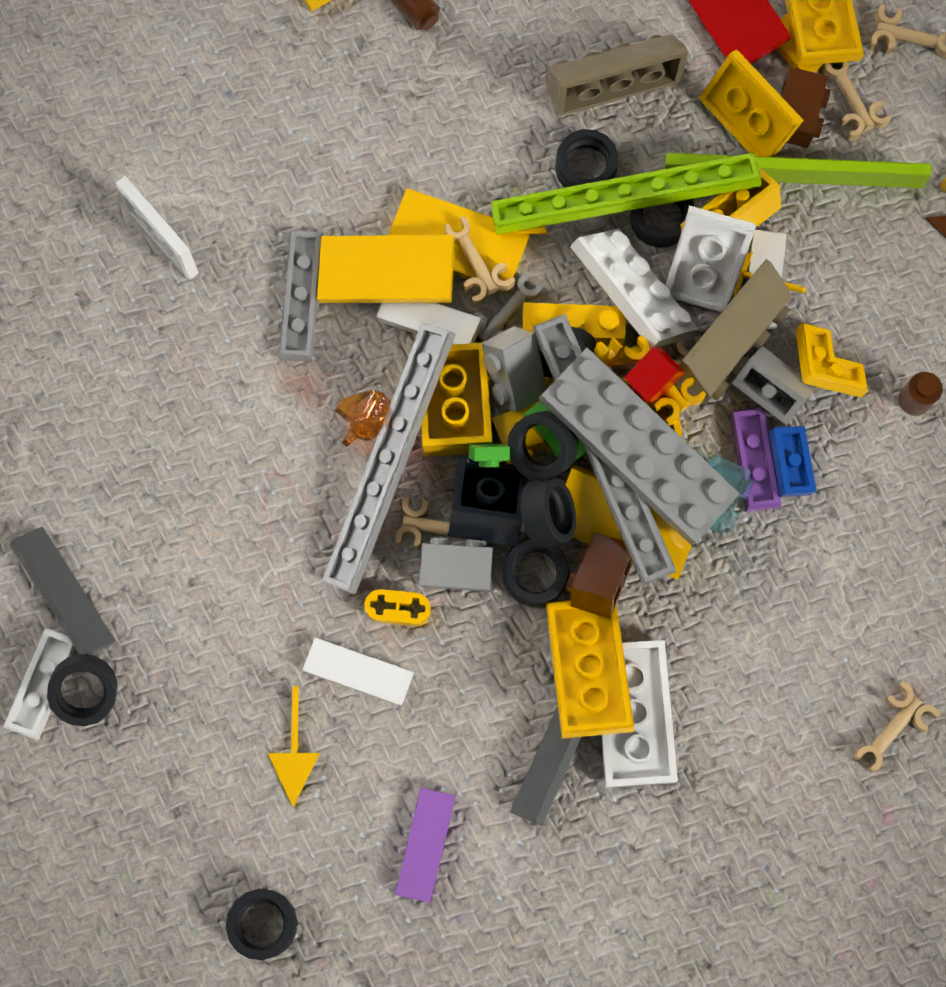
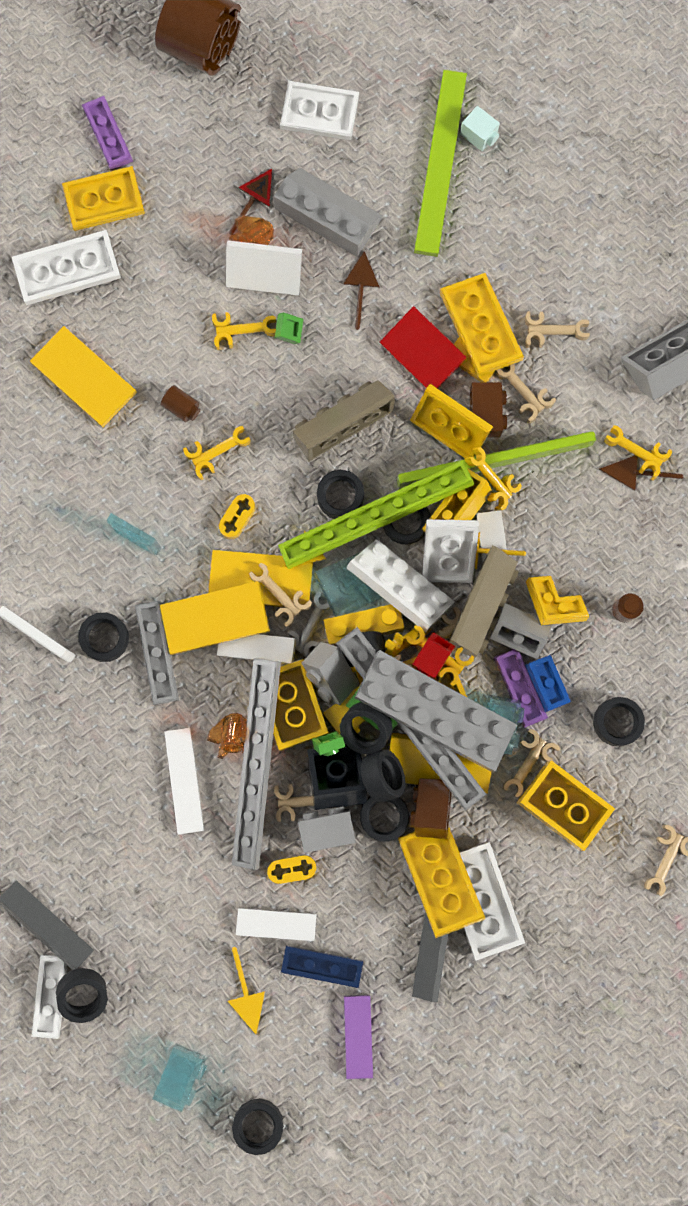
camera: 15 degrees left, 5 degrees up
none -> black tyre [78,612,129,662]
none -> clear light blue tile [106,513,161,555]
none -> clear light blue brick [152,1043,207,1112]
none -> white tile [164,728,204,835]
none -> yellow bar [183,426,251,480]
none -> yellow beam [219,494,255,540]
none -> dark blue plate [281,945,364,988]
none -> clear light blue tile [314,552,382,617]
none -> yellow bar [465,447,522,511]
none -> tan bar [503,729,560,798]
none -> yellow brick [517,760,615,851]
none -> black tyre [593,697,645,747]

